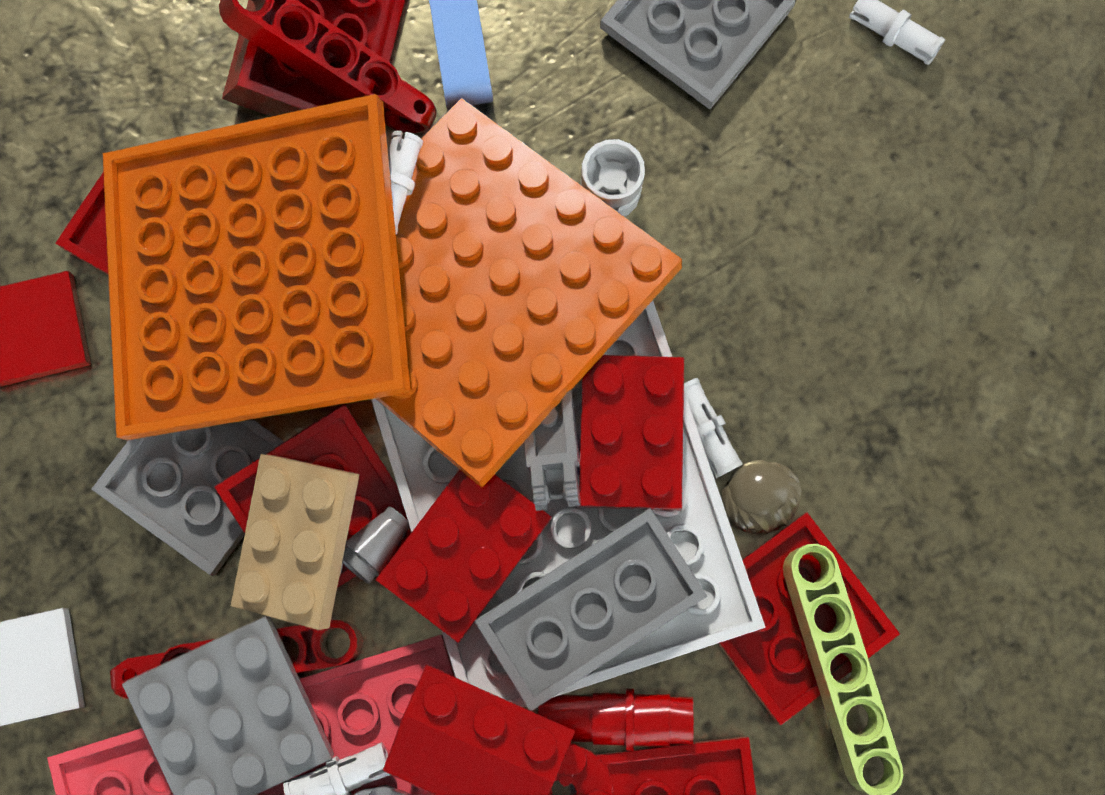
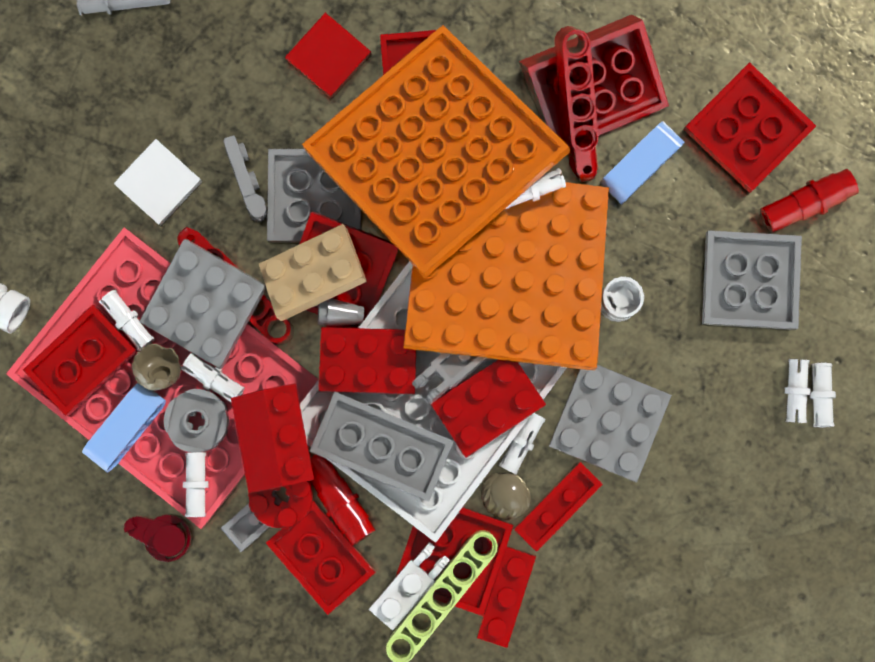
camera: 60 degrees right, 5 degrees up
none -> light grey hinge [223,135,267,223]
none -> white hinge [369,542,450,631]
none -> red plate [477,546,536,648]
none -> red plate [514,462,603,552]
none -> light grey plate [549,365,672,482]
none -> white pin [785,359,811,423]

